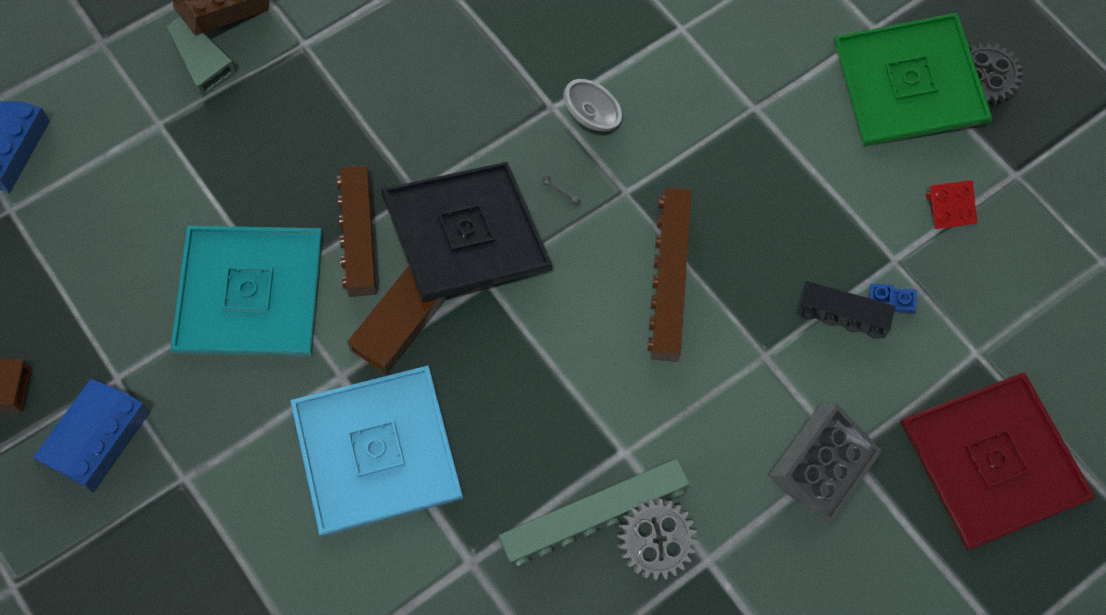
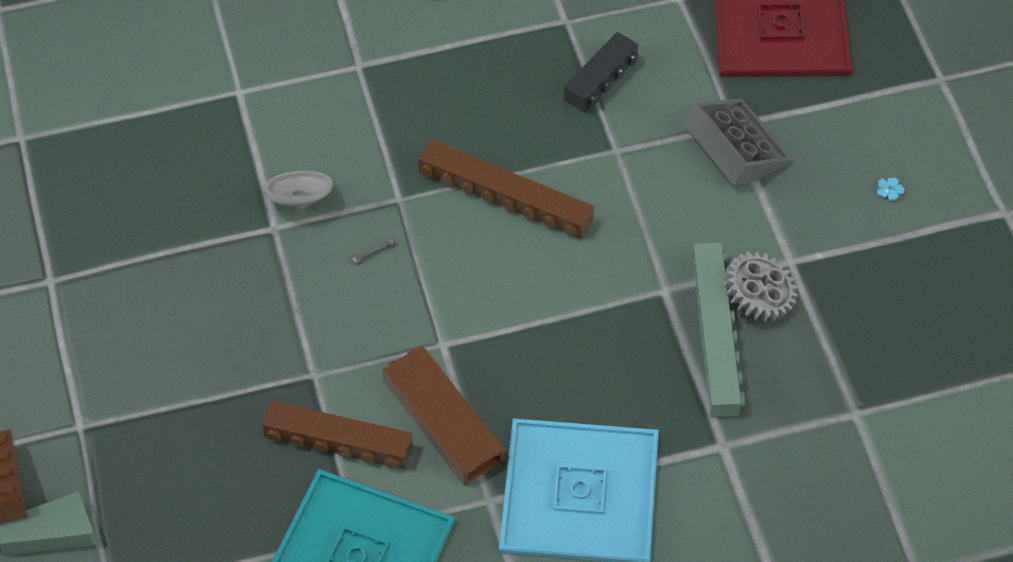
camera: 65 degrees left, 10 degrees down
black tile [381,162,553,302] -> none
blue slope [870,284,917,314] -> none

